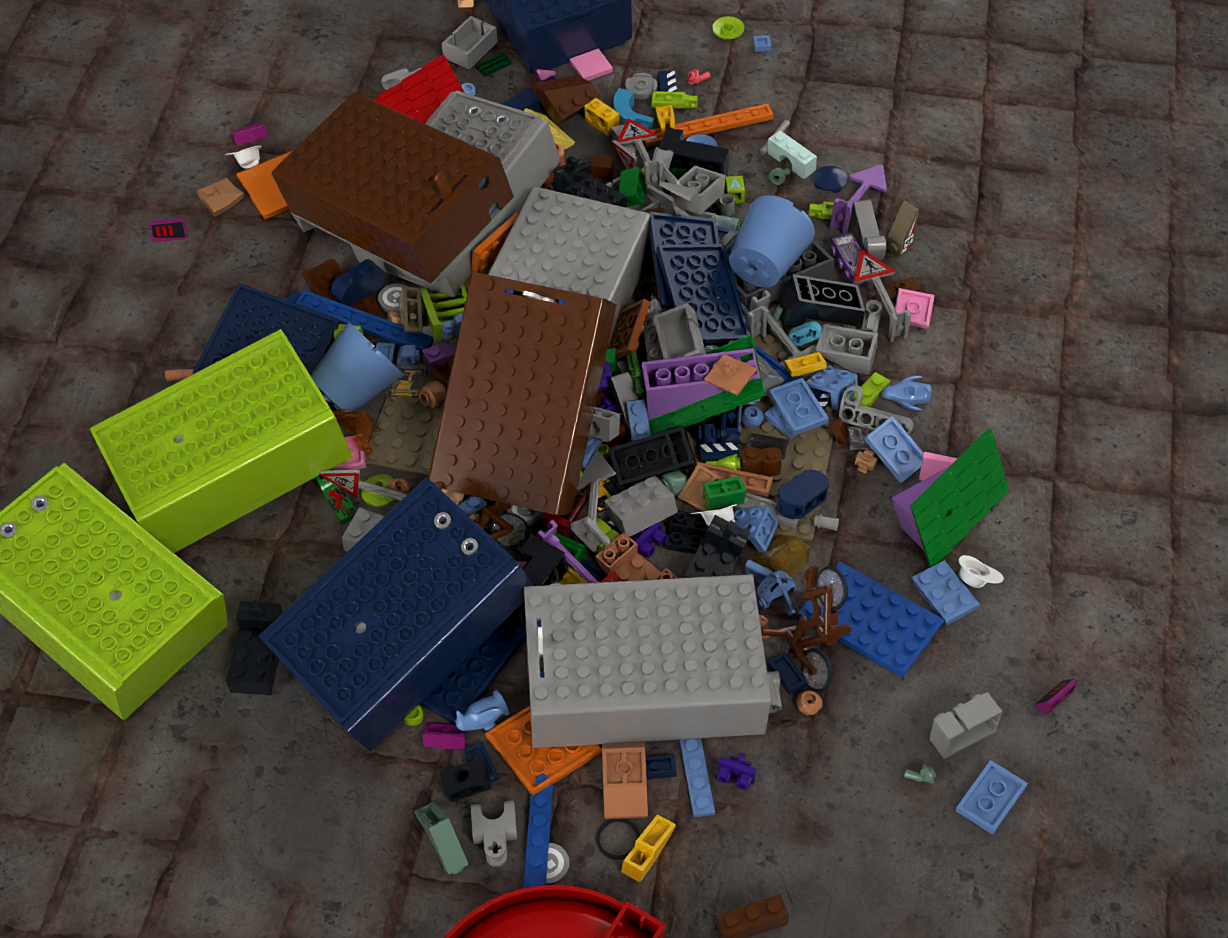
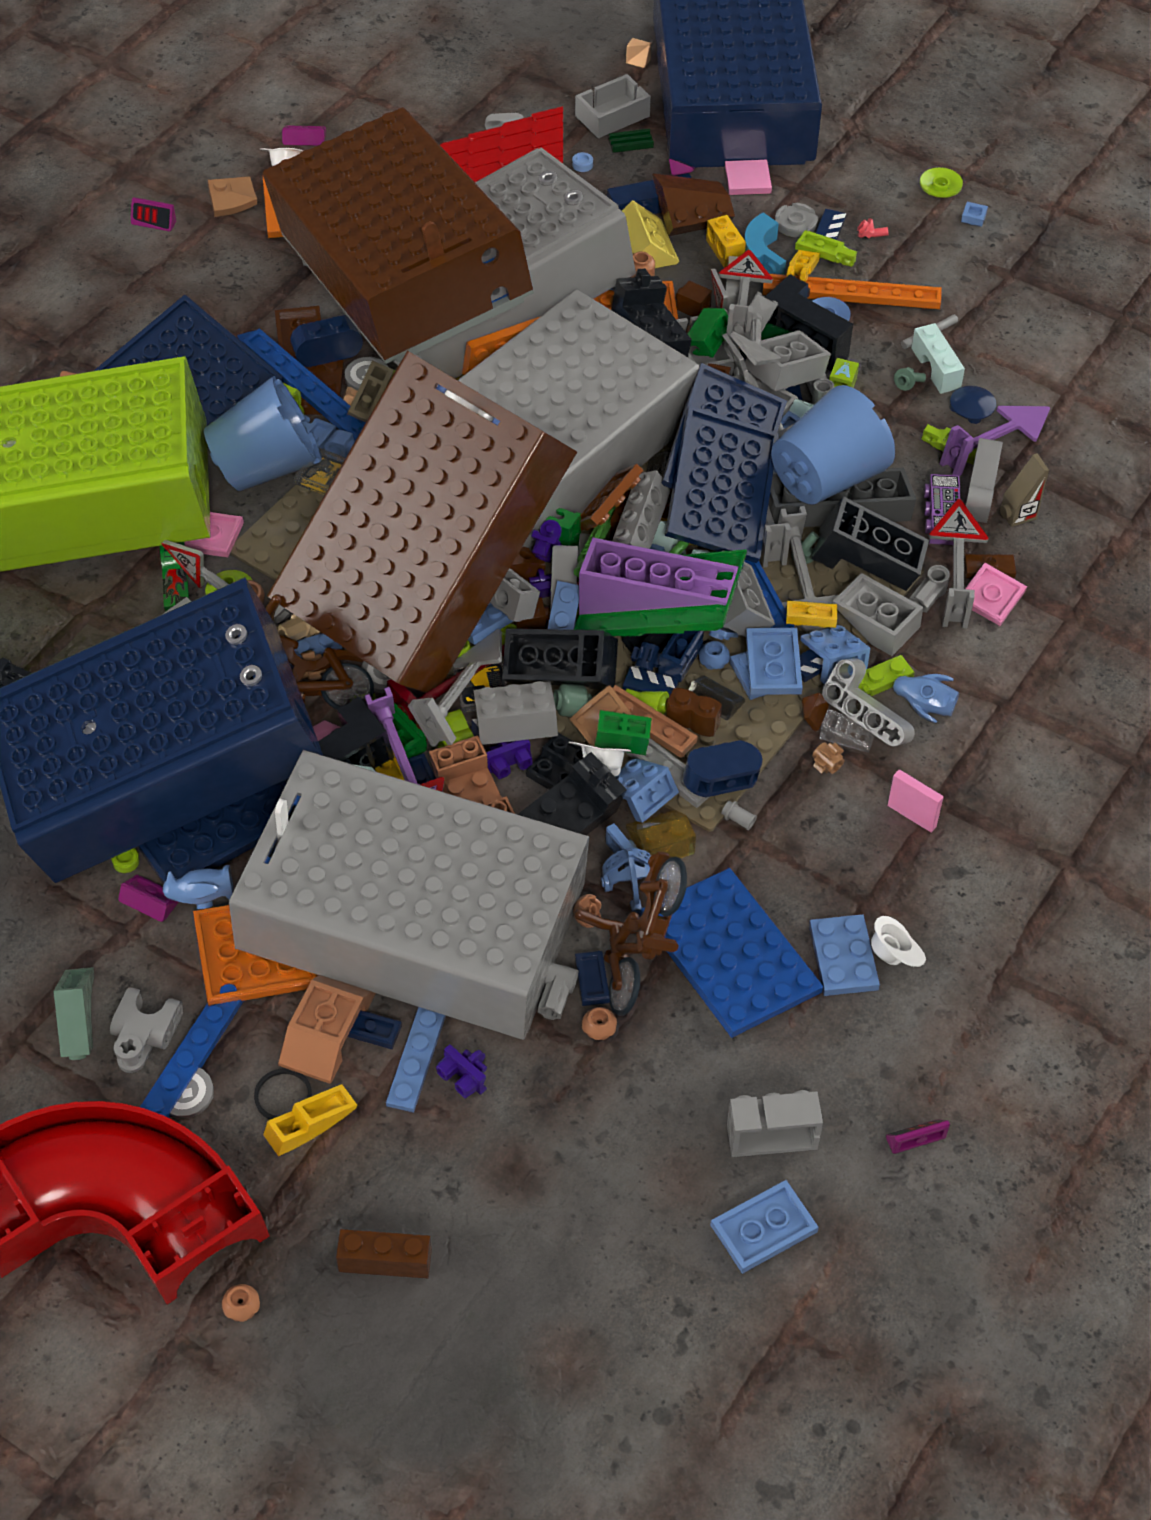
camera: 20 degrees right, 0 degrees up
clear orange plate [332,409,381,455] -> none
black brick [440,759,491,802] -> none
dark blue tile [463,742,499,783] -> none
light grey piece [653,303,706,359] -> none
nougat piece [704,354,757,396] -> none
medium azure beam [788,321,822,346] -> none
medium blue plate [864,416,924,484] -> none
green piece [892,428,1008,567] -> none
sand green plate [904,764,936,784] -> none

